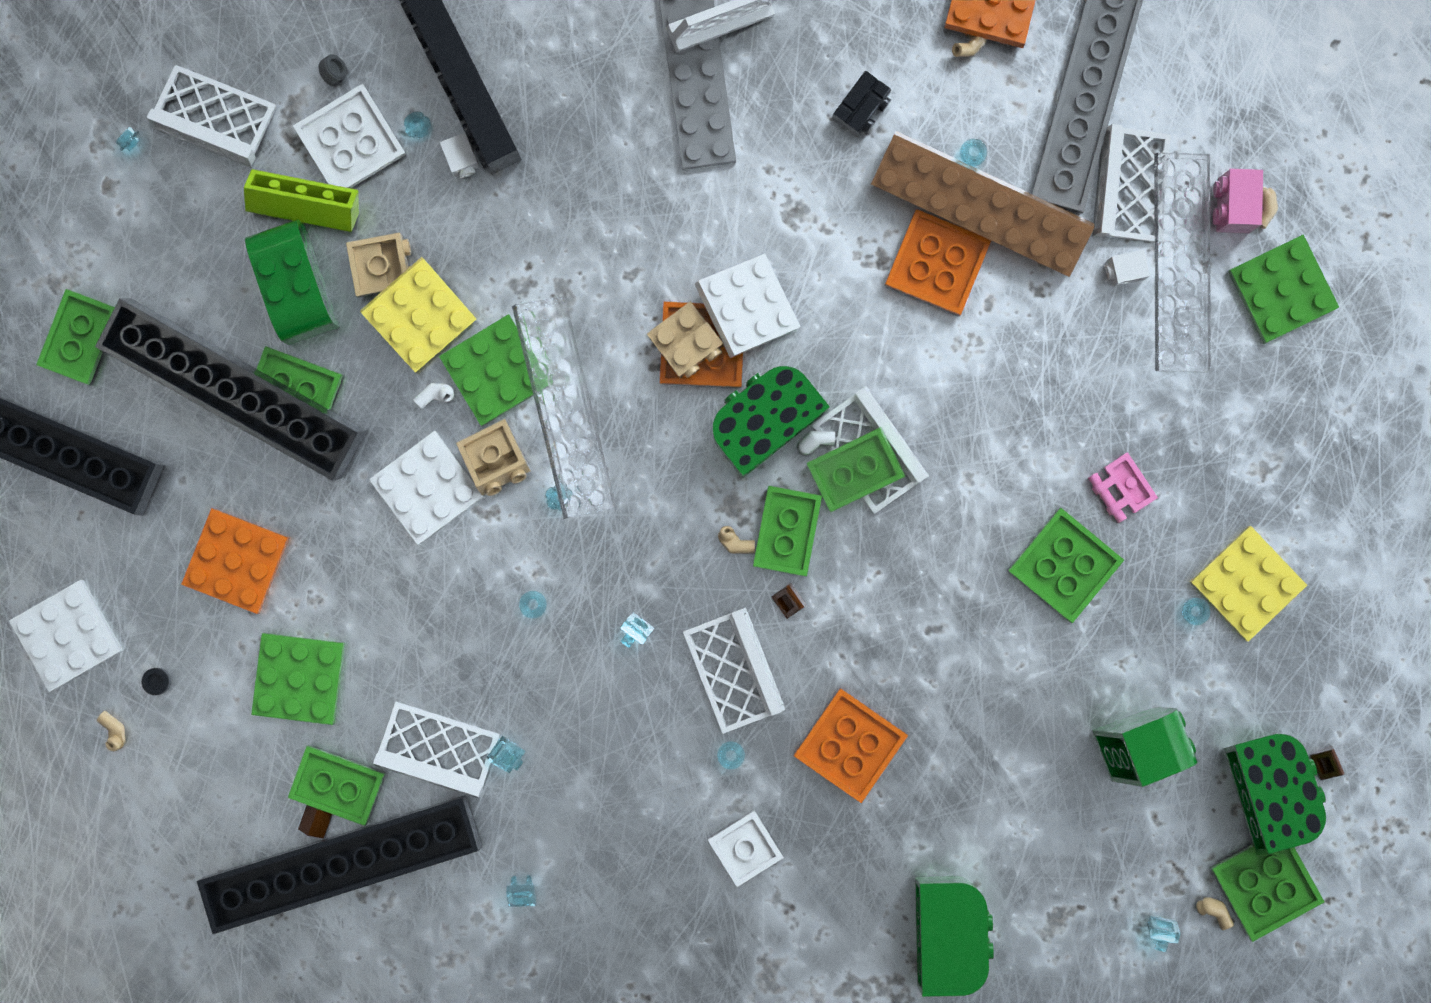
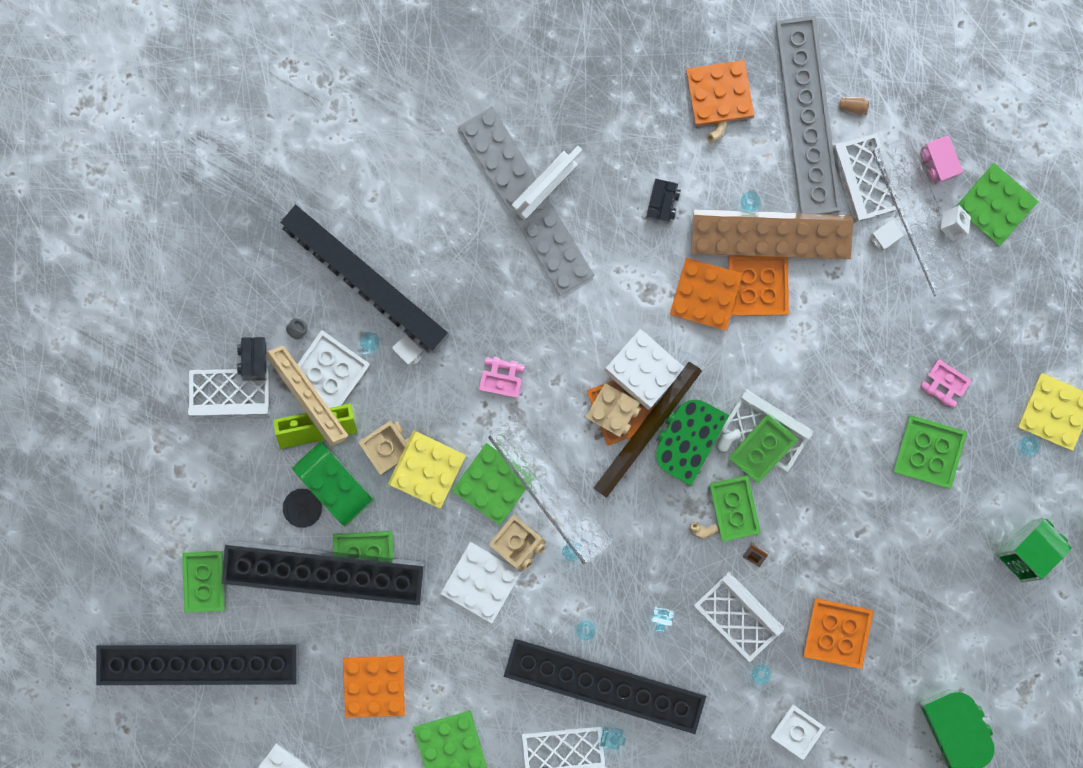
camera: 25 degrees left, 0 degrees up
clear light blue plate [115,126,140,152] -> none
white arm [413,383,454,409] -> none
tan arm [1259,187,1278,229] -> none
none -> black brick [237,337,267,381]
none -> tan plate [266,345,349,446]
none -> black tile [283,489,322,528]
none -> bright pink plate [479,357,525,398]
none -> black brick [503,637,707,734]
none -> dark brown tile [594,362,703,498]
none -> orange plate [670,258,744,331]
none -> medium nougat cone [840,97,870,116]
none -> white brick [941,205,971,241]

